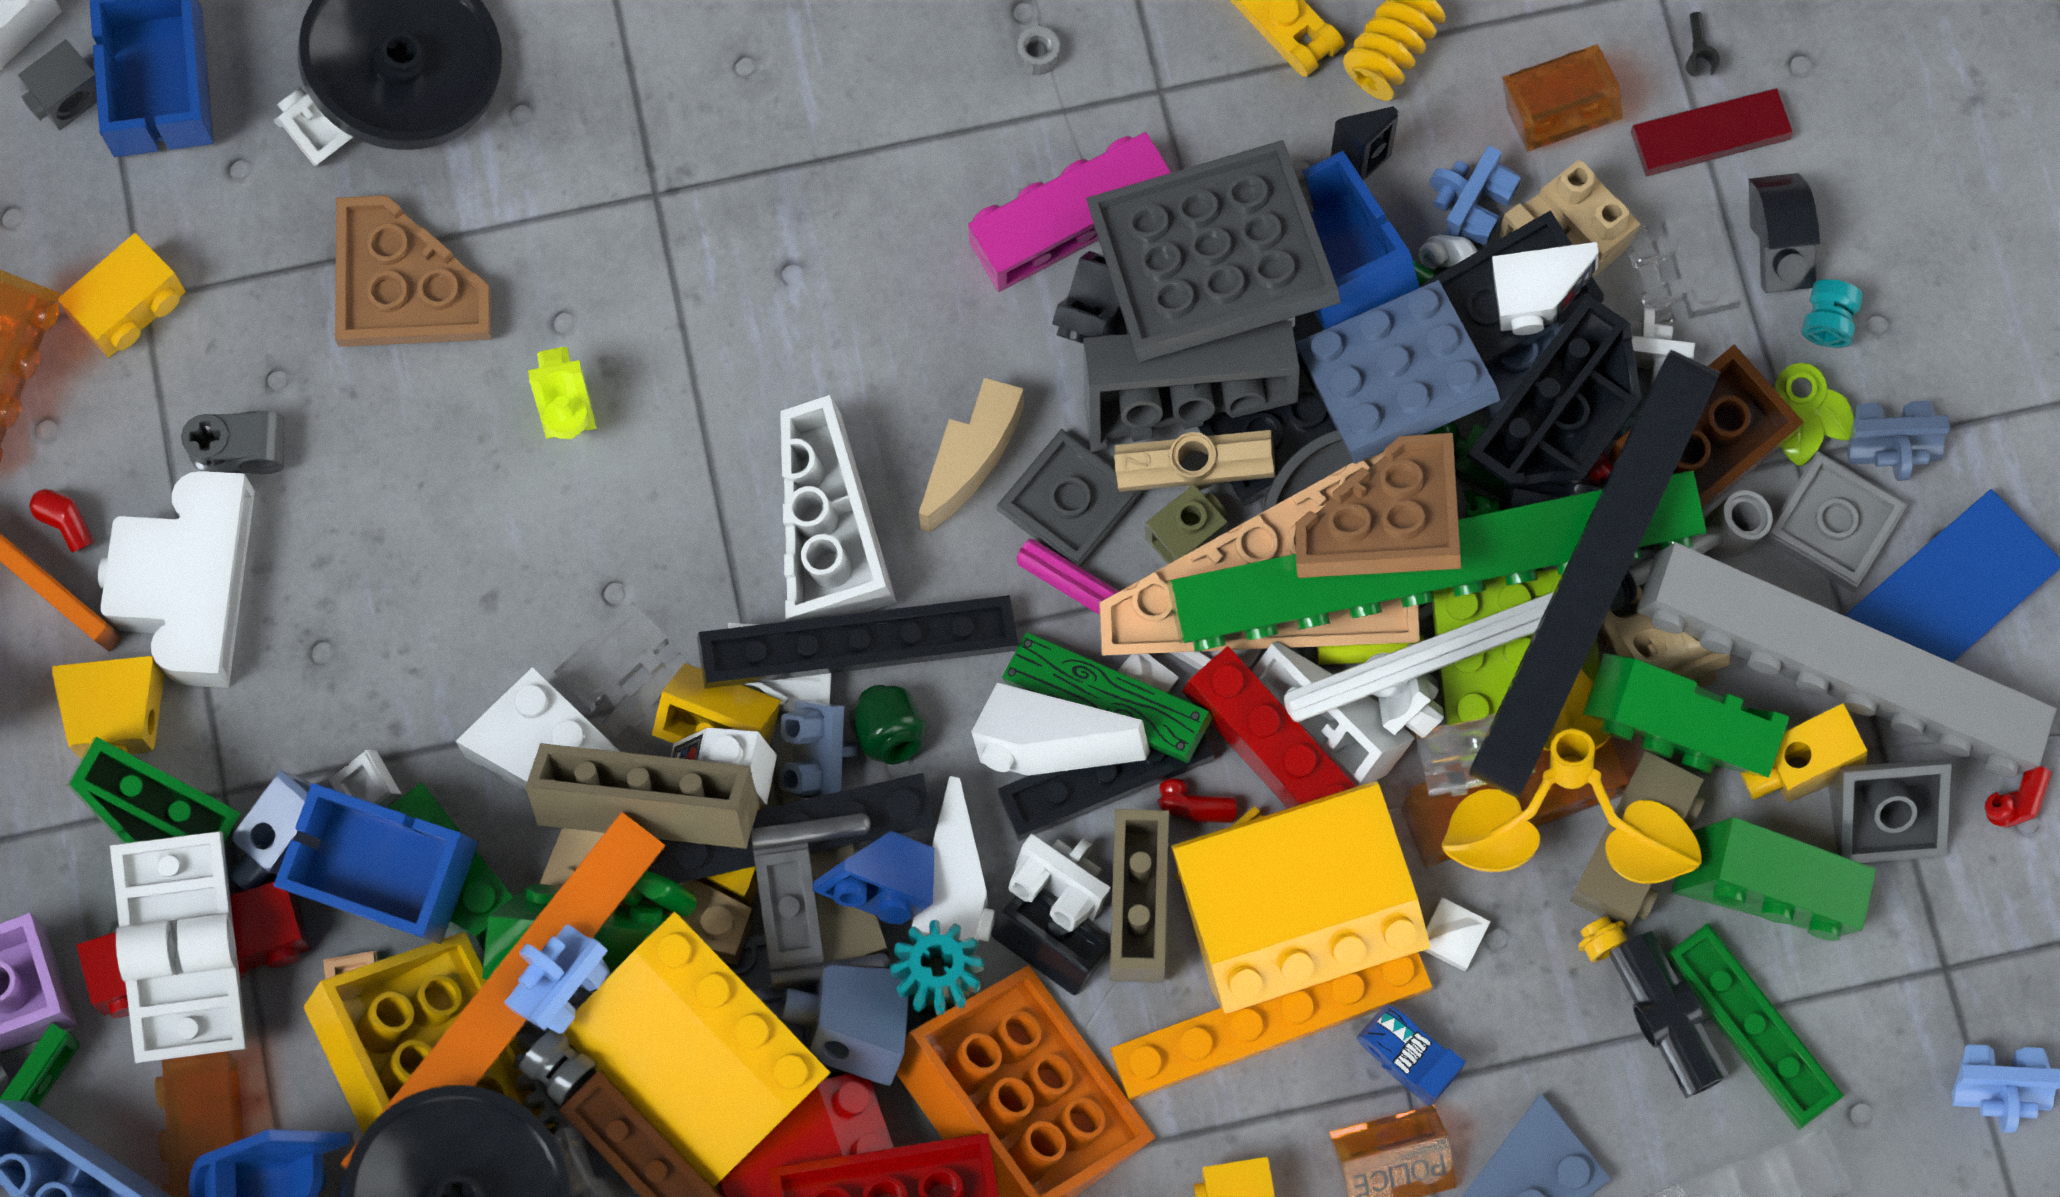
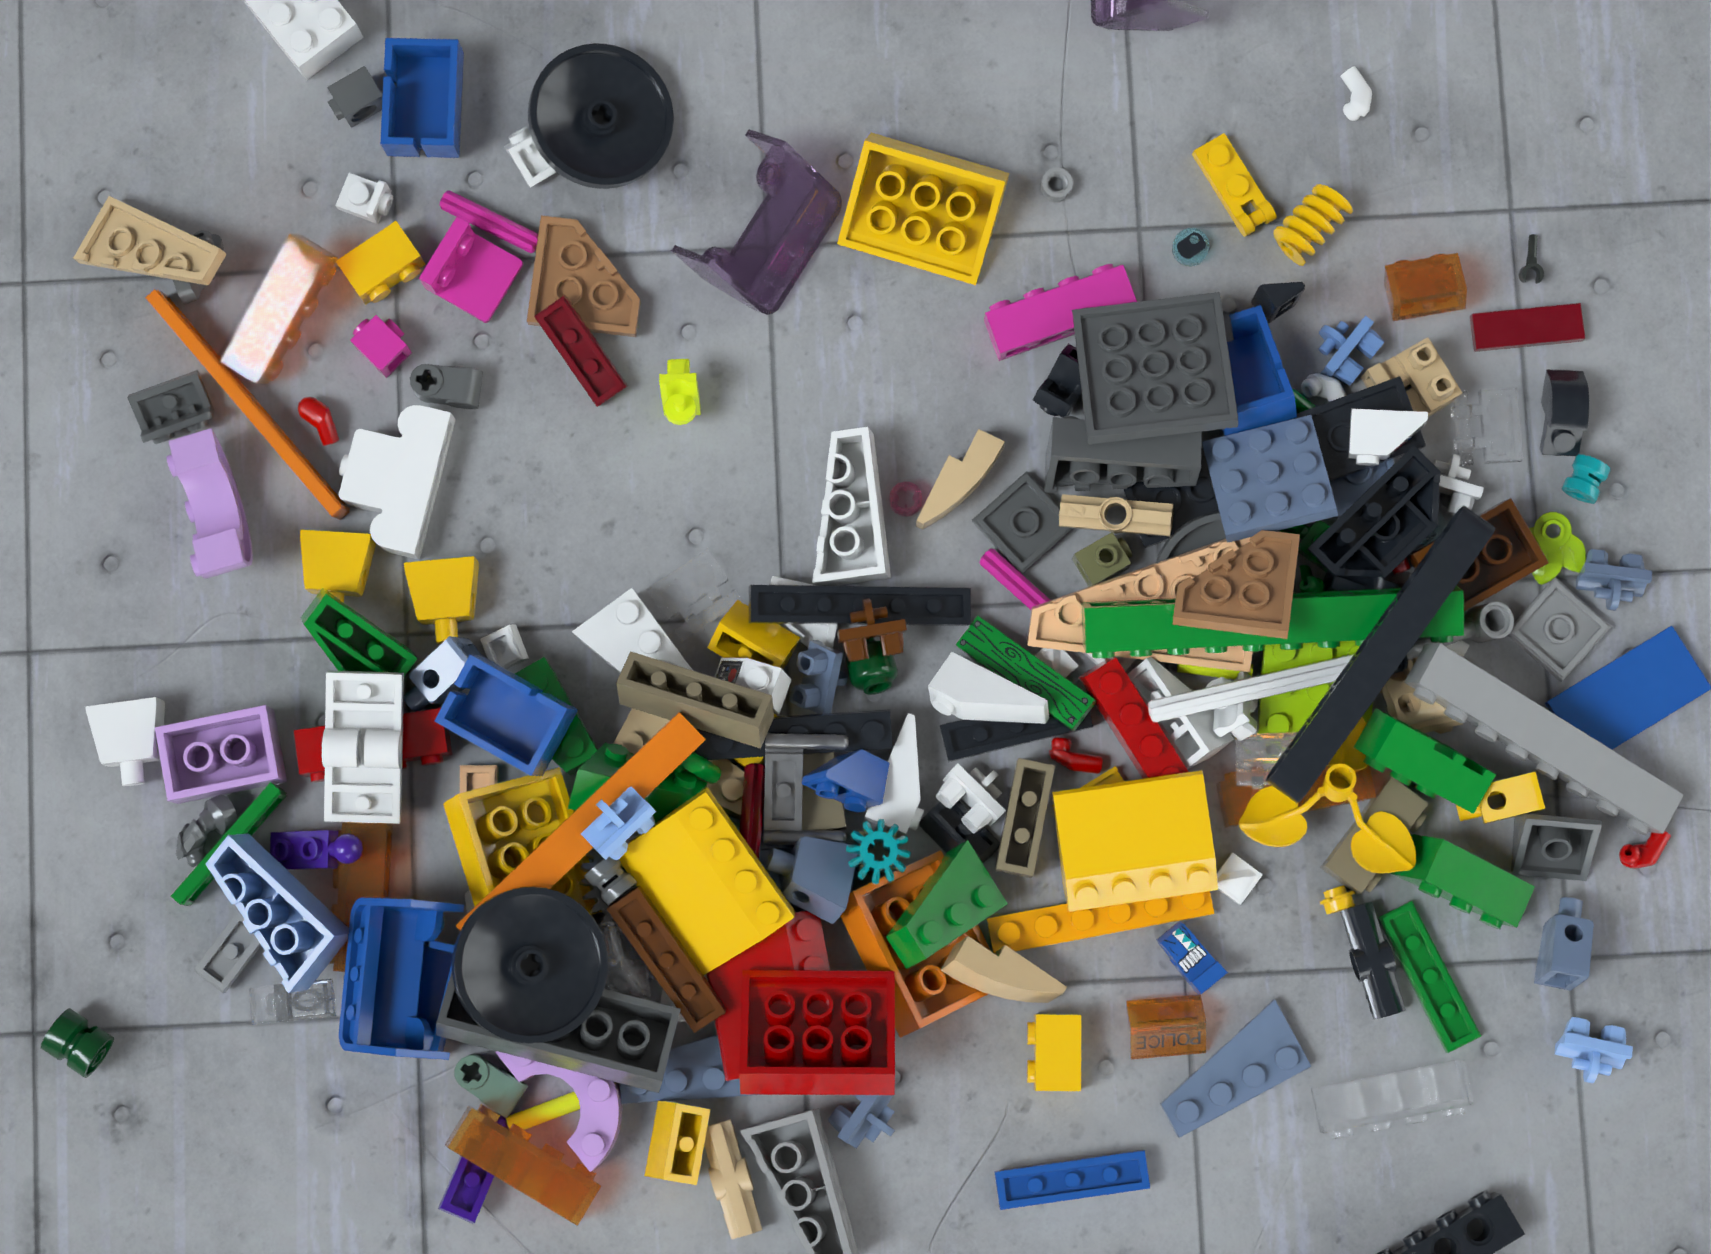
camera: 10 degrees right, 10 degrees up
none -> dark purple plate [270,830,363,870]
none -> white bracket [335,173,393,224]
none -> dark pink brick [350,315,412,378]
none -> yellow torso [404,556,479,644]
none -> dark pink bracket [419,217,523,323]
none -> dark pink axle [439,190,538,253]
none -> dark red tile [534,295,628,407]
none -> clear purple windscreen [671,129,842,315]
none -> dark red axle [739,763,765,859]
none -> yellow slope [837,132,1010,285]
none -> reddish brown hips [837,598,907,662]
none -> green wedge [886,840,1008,969]
none -> clear pink bush [889,481,922,517]
none -> tan slope [941,936,1067,1003]
none -> clear light blue tile [1172,228,1210,267]
none -> sand blue torso [1534,897,1594,991]

